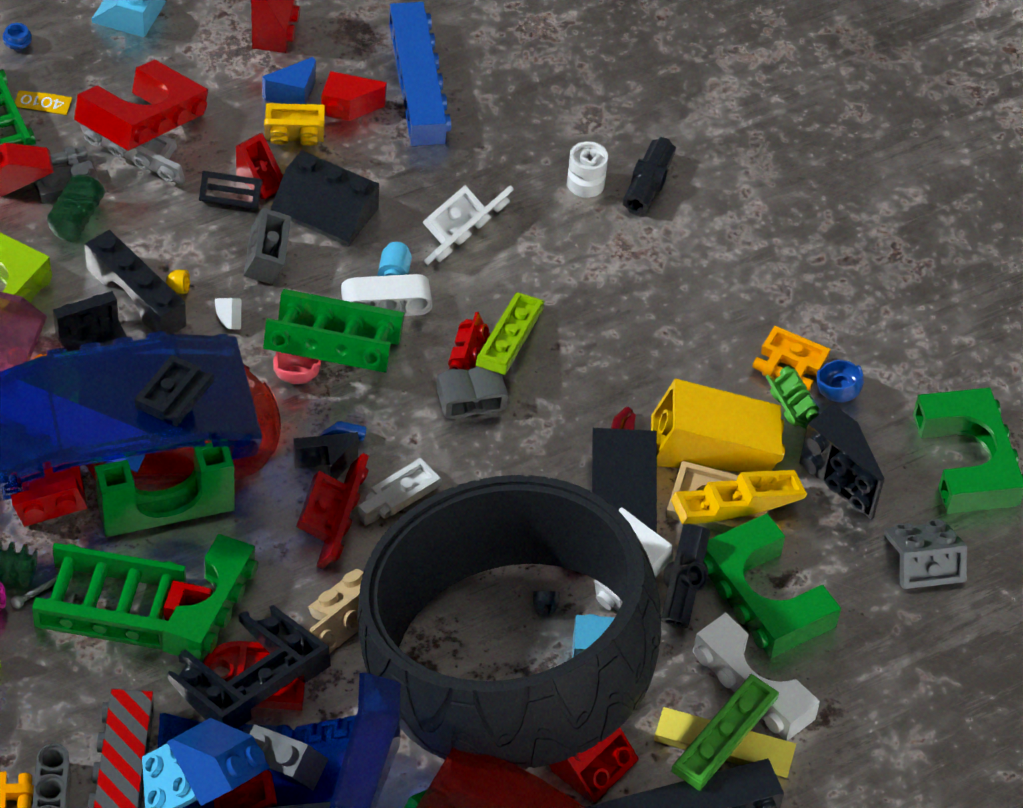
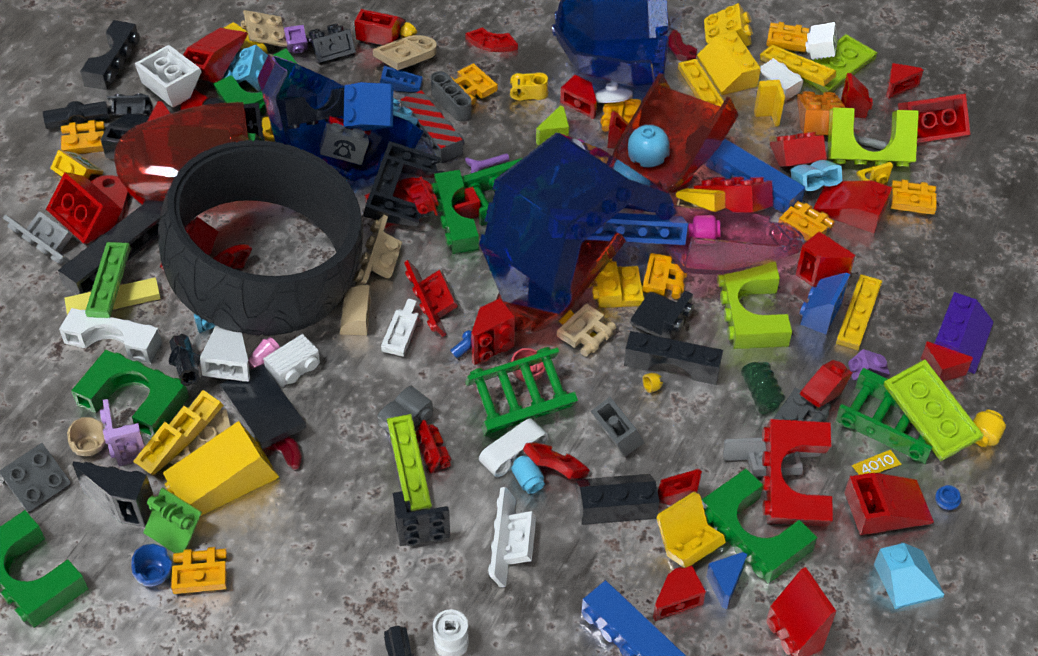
camera: 150 degrees right, 0 degrees up
black plate [134,355,214,427] -> none
black tile [199,170,263,209] -> none
white tile [215,298,242,329] -> none
black slope [293,432,359,480] -> none
none -> tan hair [67,417,106,457]
none -> lavender bracket [100,399,145,467]
none -> black bracket [393,491,450,546]
none -> red hinge [409,176,439,216]
none -> medium lavender piece [465,153,509,173]
none -> red slope [471,298,515,365]
none -> red tile [523,443,590,479]
none -> green arch [701,469,818,584]
none -> red slope [844,472,934,535]

